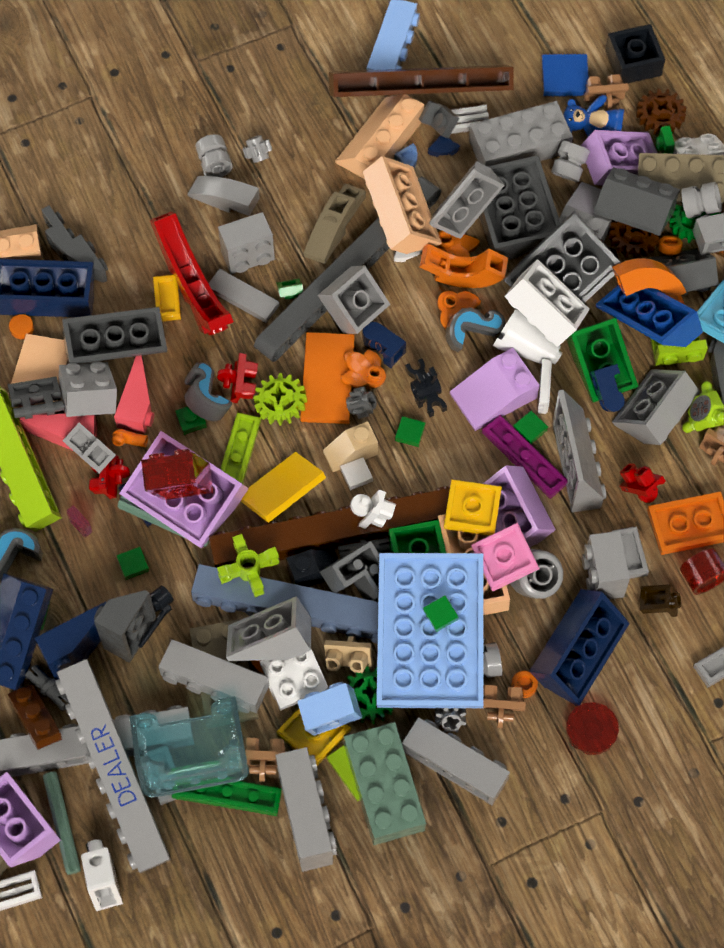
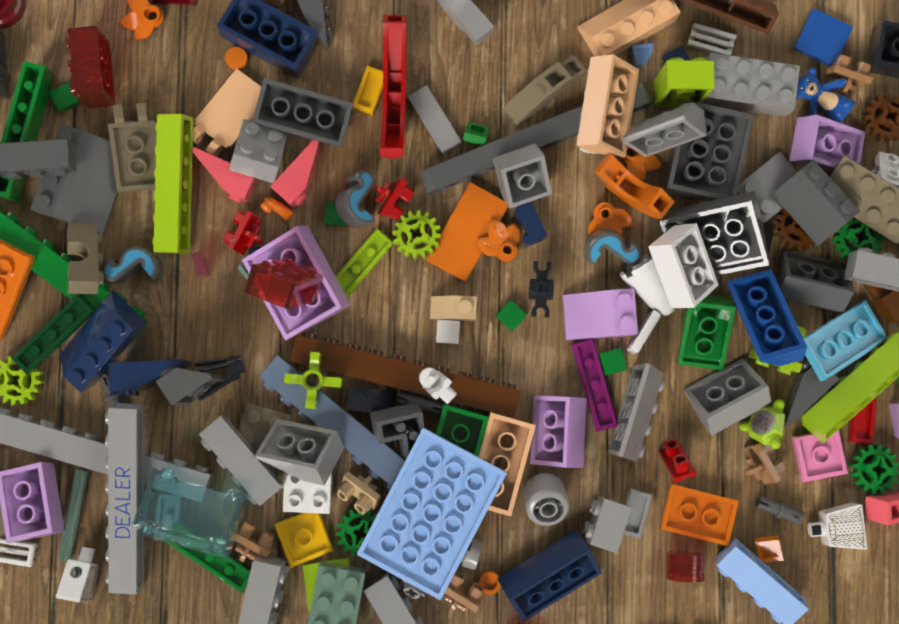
camera: 20 degrees right, 20 degrees up
dark grey plate [7,377,64,419] -> none
reddish brown plate [8,684,62,750] -> none
light grey slope [62,423,116,474] -> none
green tile [116,547,149,580] -> none
light grey brick [218,212,275,274] -> none
yellow tile [241,452,326,523] -> none
light blue brick [297,682,362,736] -> none
dark grey gear [346,387,377,419] -> none
dark grey bracket [419,101,459,138] -> none
green tile [423,595,459,632] -> none
yellow tile [444,479,502,536] -> none
bright pink tile [471,523,540,591] -> none
light grey wheel [551,141,590,182] -> none
dark blue leg [590,364,625,412] -> none
orange arch [612,258,687,305] -> none
dark brown bracket [640,584,681,617] -> none
green plate [656,126,675,154] -> none
orange tile [658,235,683,255] -> none
light grey wheel [682,182,722,218] -> none
none -> lime brick [653,57,715,108]

